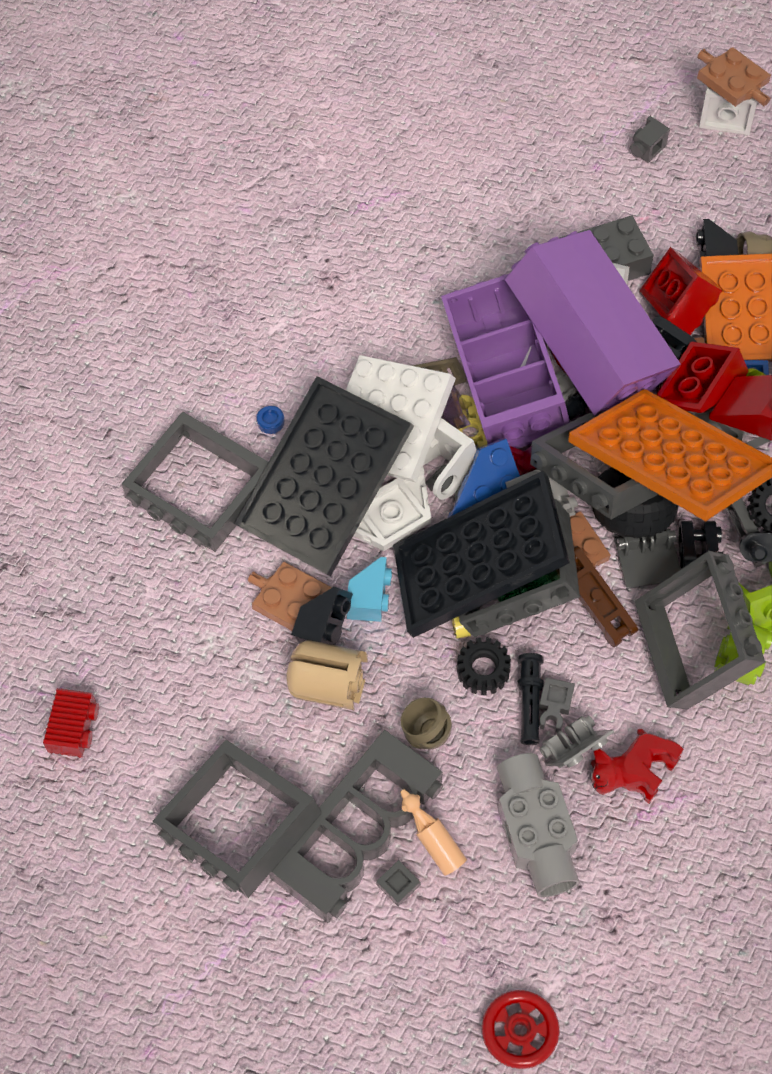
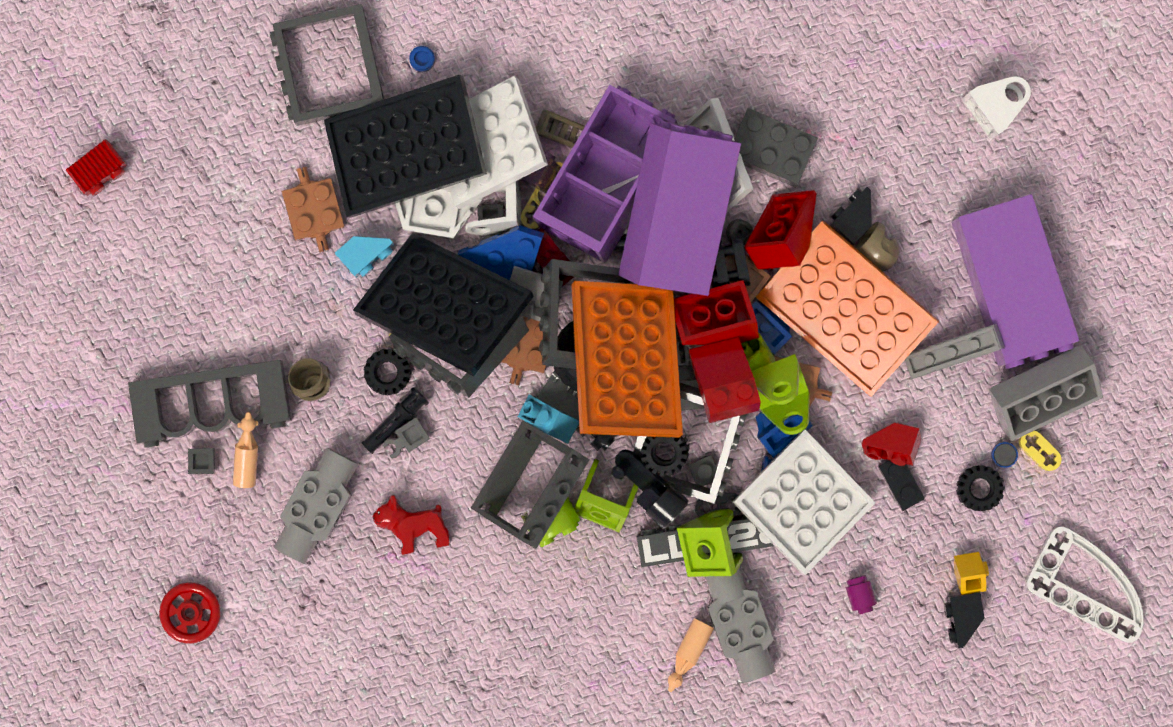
camera: 35 degrees right, 25 degrees up
dark grey window [152,740,322,898] -> none
tan cylinder [287,640,368,711] -> none
black slope [291,587,353,646] -> none
light grey hinge [539,715,614,768] -> none
reddish brown plate [556,546,638,647] -> none
dark grey brick [630,116,670,163] -> none
nougat plate [697,47,771,107] -> none
none -> medium azure slope [517,394,579,444]

